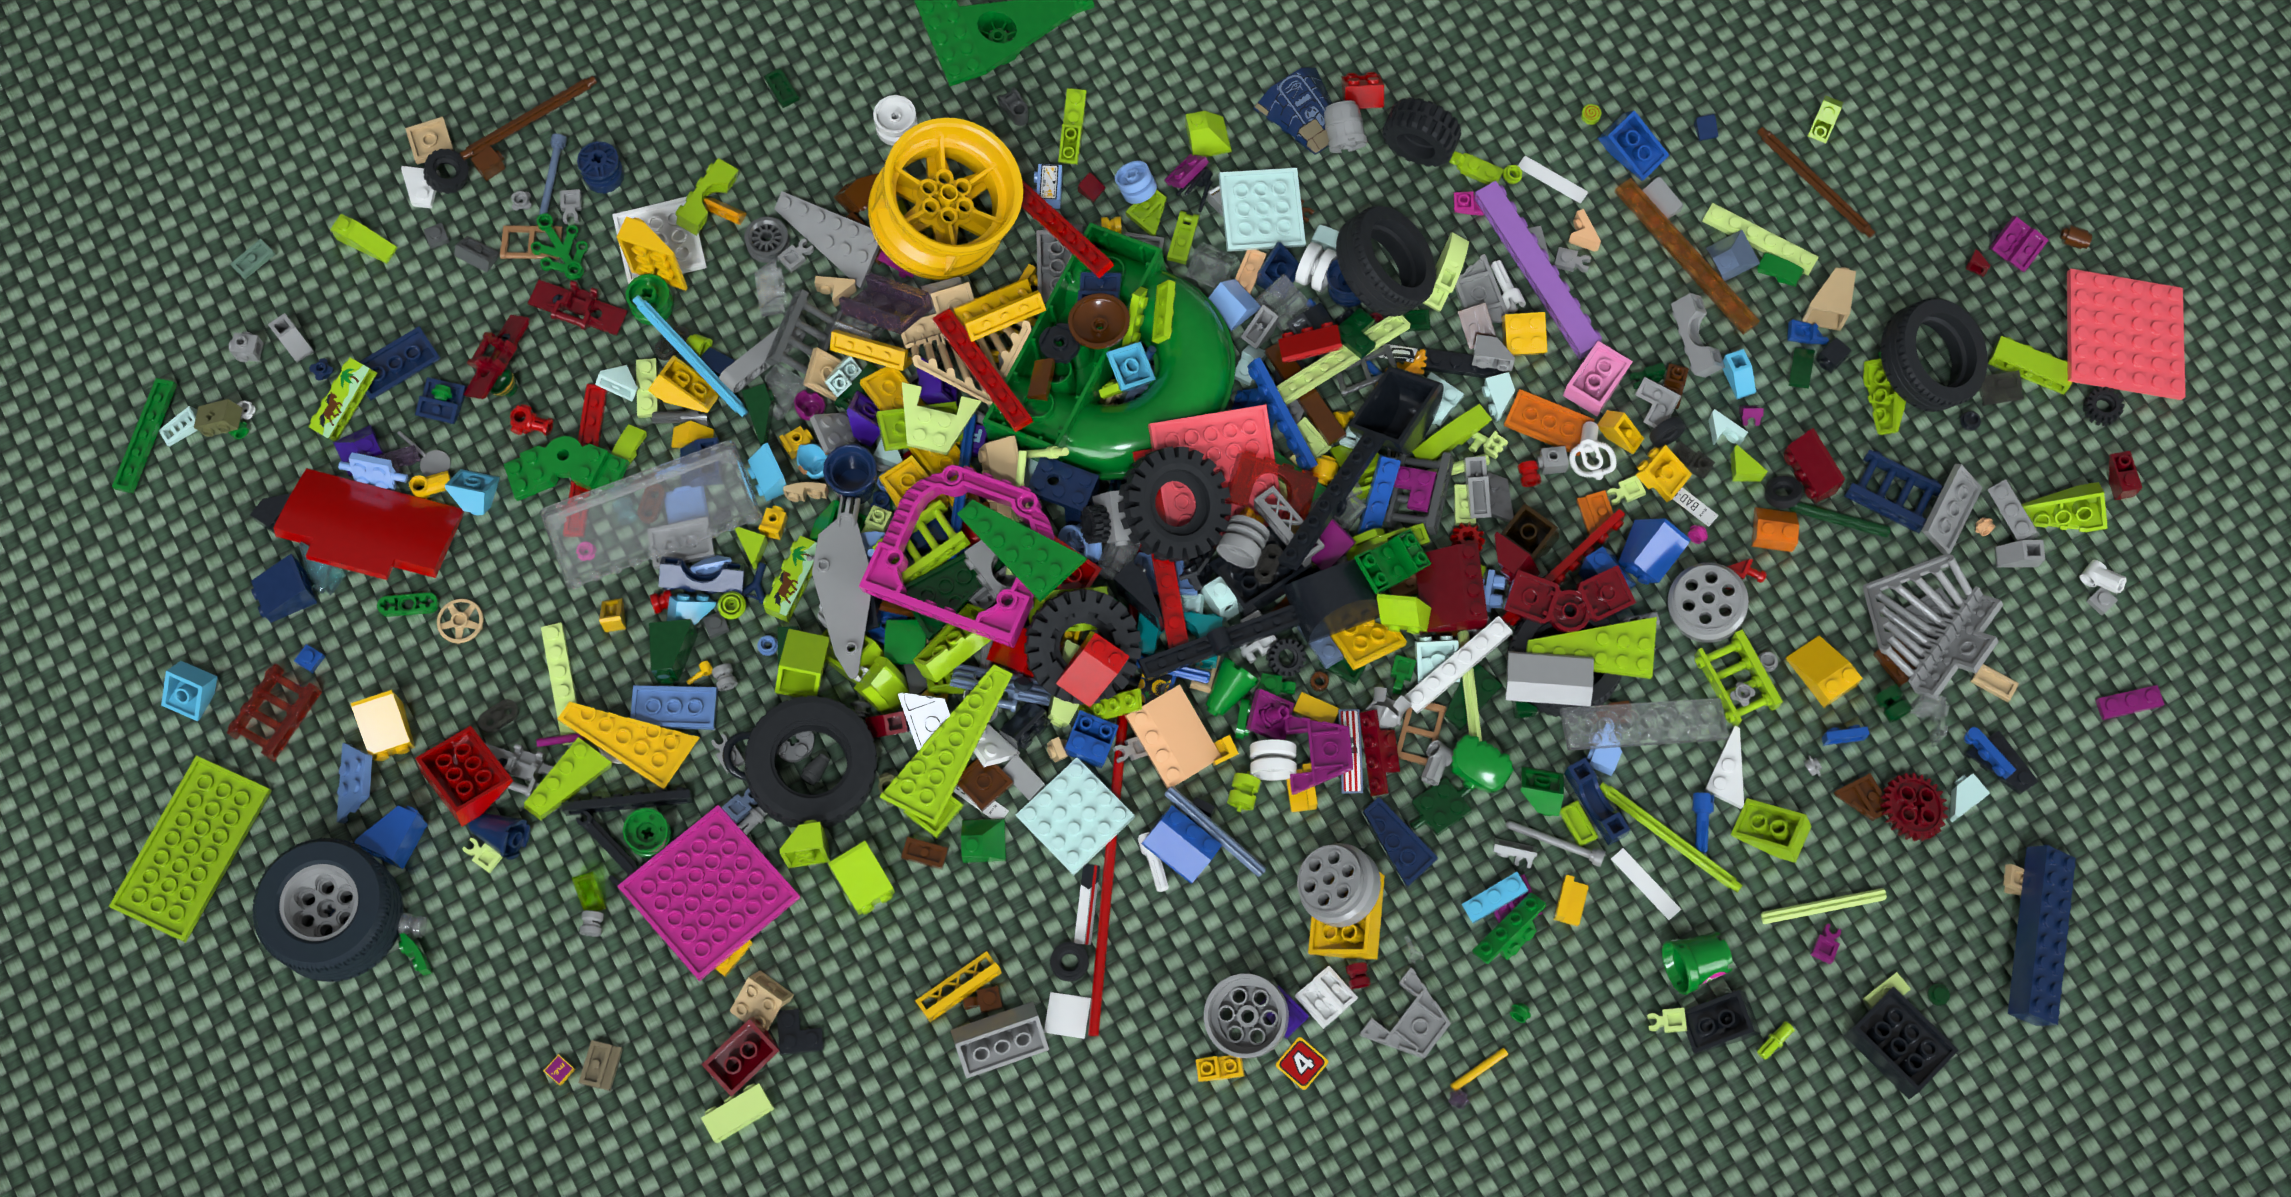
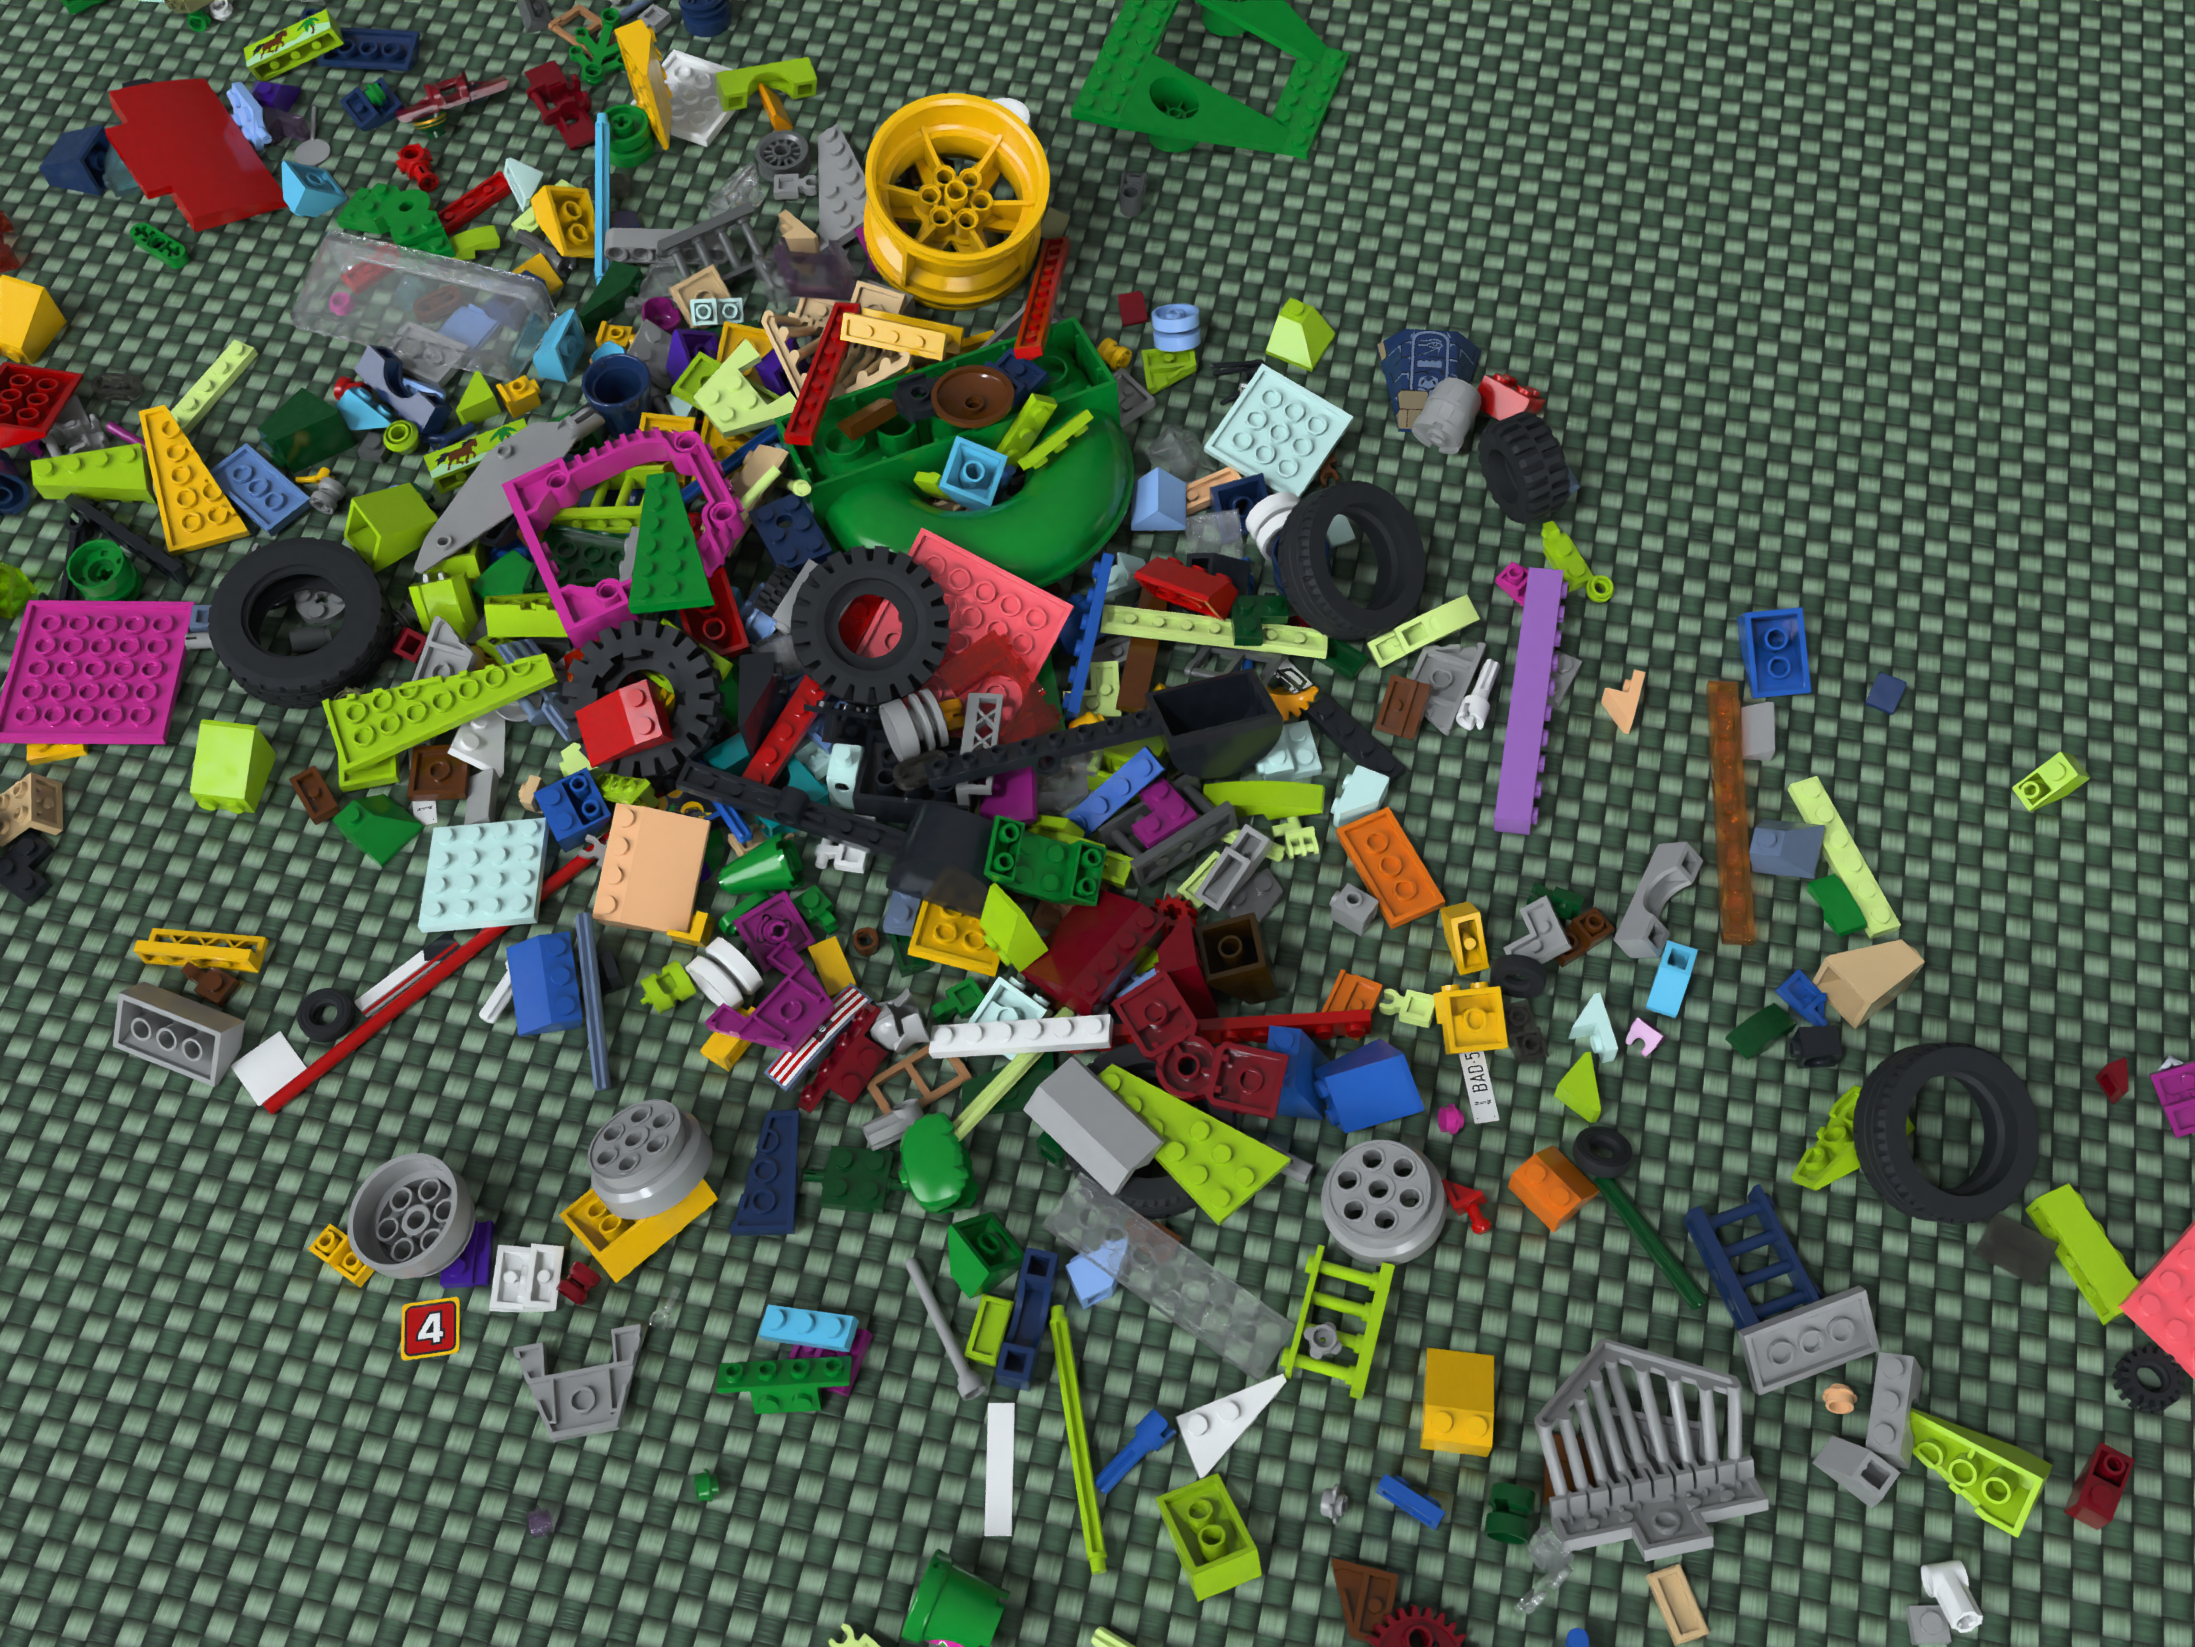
camera: 45 degrees right, 10 degrees down
blue plate [294,644,325,674] -> none
yellow piece [409,471,451,499] -> none
tan wheel [437,599,484,644] -> none
yellow slope [599,598,626,632] -> none
lime hat [686,334,713,357] -> none
dark green plate [764,67,800,108] -> none
lime slope [779,820,830,869] -> none
tan slope [783,482,829,502] -> none
yellow fence [830,329,913,371] -> none
black slope [999,702,1048,752] -> none
brick [1033,164,1063,209] -> none
lime slope [1058,88,1087,165] -> none
magenta plate [1164,154,1209,188] -> none
lime plate [1167,211,1200,265] -> none
light grey slope [1240,305,1280,349] -> none
black tyre [1266,638,1306,676] -> none
yellow bar [1450,1048,1508,1092] -> none
light grey slope [1472,334,1515,371] -> none
light grey plate [1493,838,1537,868] -> none
yellow brick [1501,312,1547,356] -> none
white sticker [1518,156,1588,203] -> none
red wheel [1518,461,1541,487] -> none
yellow panel [1553,875,1588,926] -> none
light grey plate [1554,247,1591,272] -> none
bright pink slope [1563,341,1633,417] -> none
white piece [1569,421,1617,480] -> none
lime tile [1581,104,1601,125] -> none
reddish brown piece [1757,127,1876,238] -> none
light grey plate [1758,652,1778,672] -> none
dark red slope [1783,428,1845,504] -> none
black plate [1960,411,1981,431] -> none

